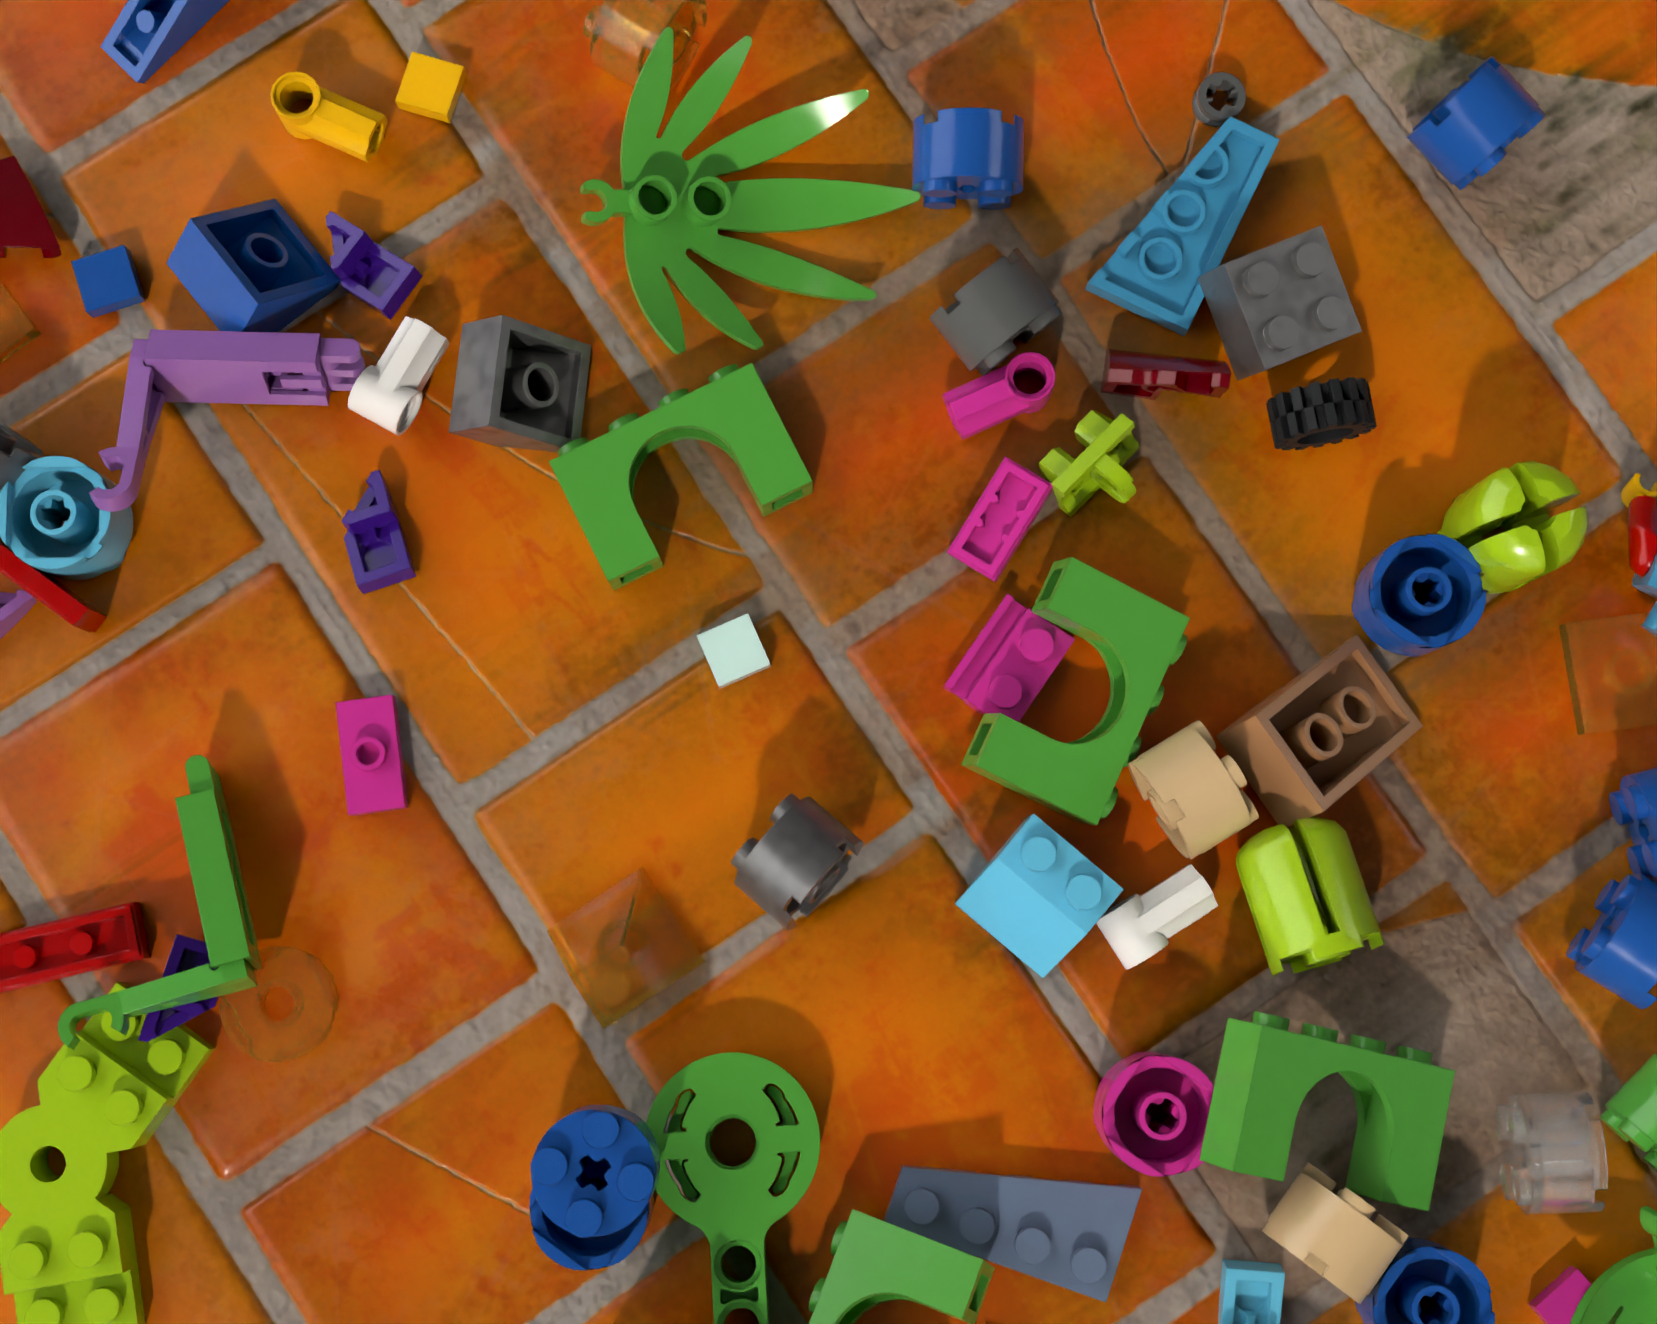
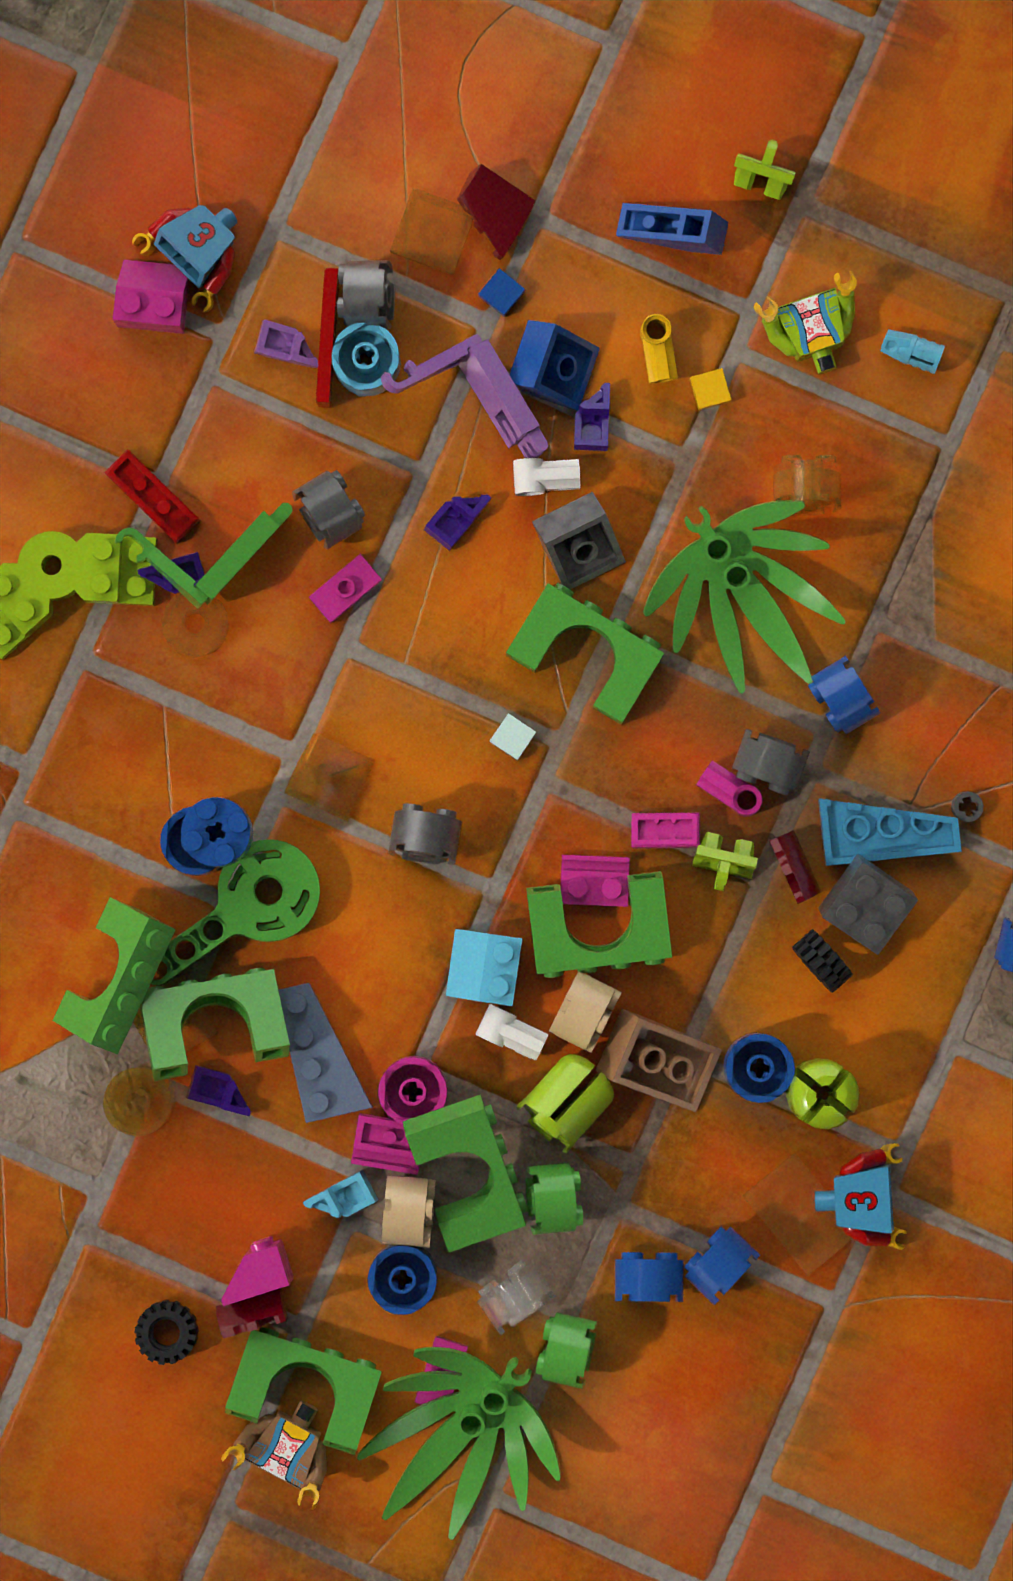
camera: 65 degrees right, 5 degrees up
none -> dark grey brick [292,470,365,550]
none -> dark pink plate [351,1113,420,1175]
none -> bright green brick [525,1163,583,1235]

